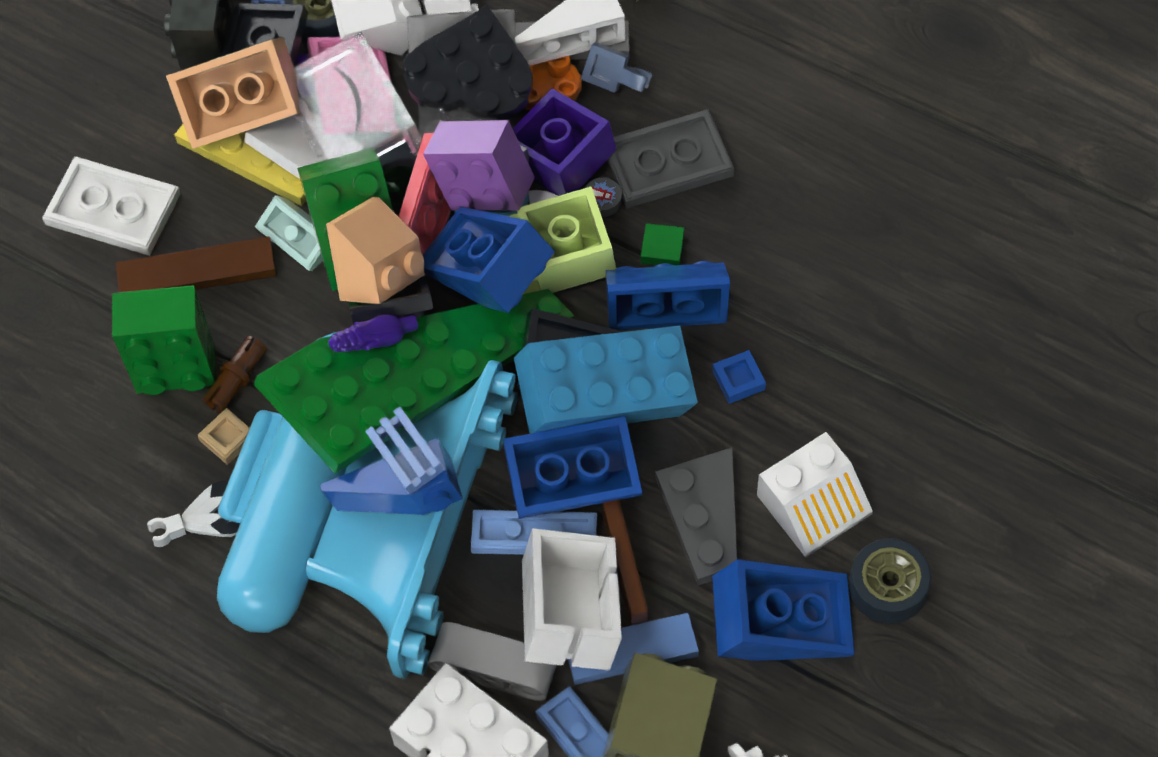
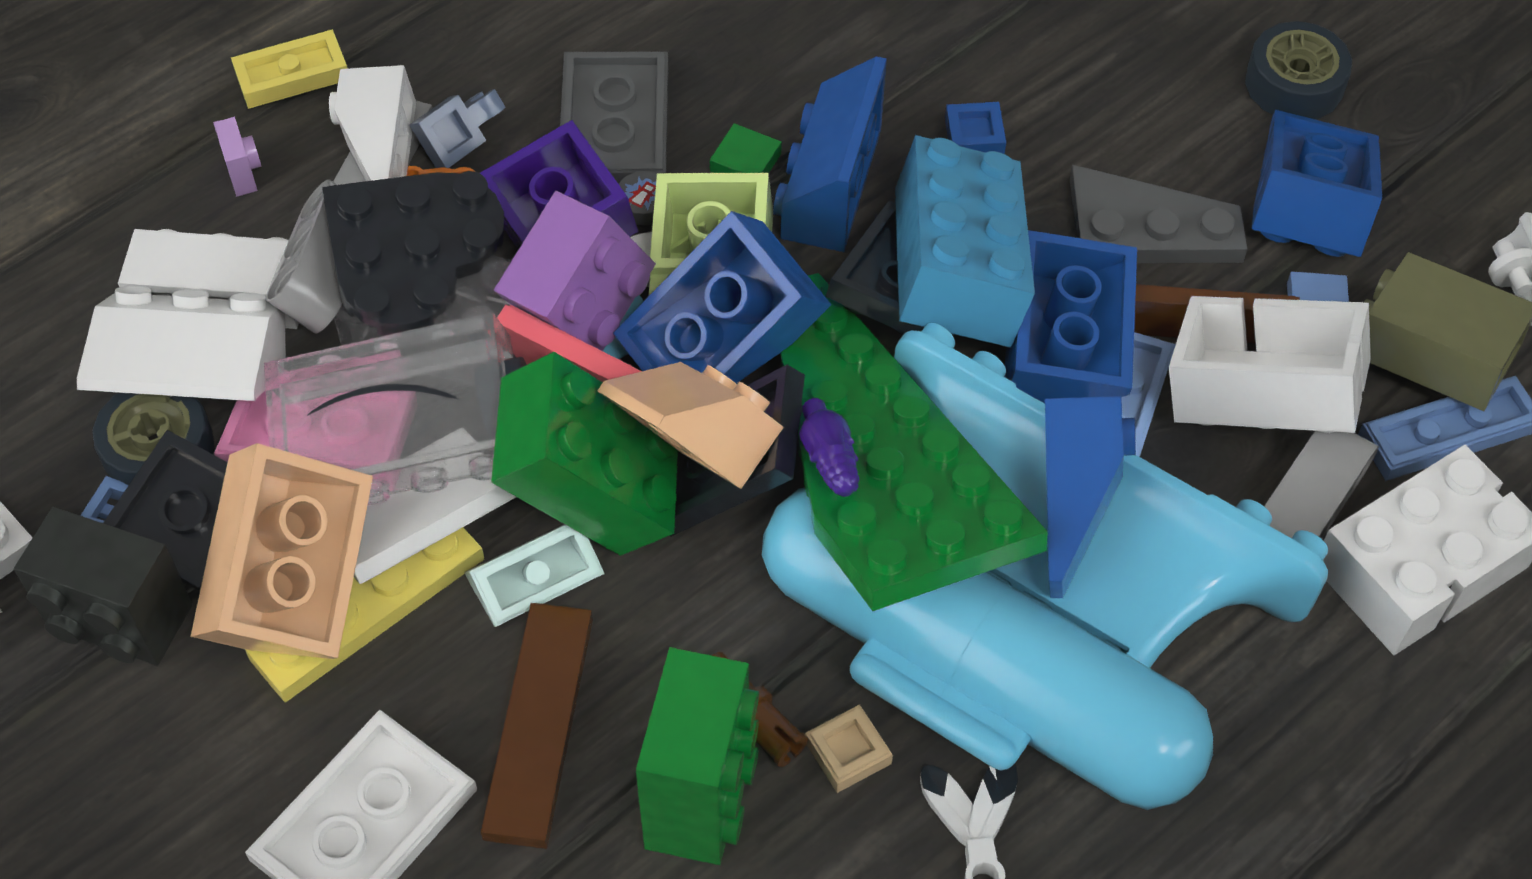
camera: 75 degrees left, 5 degrees down
medium blue tile [365,407,445,495] -> none
white slope [757,432,873,557] -> none

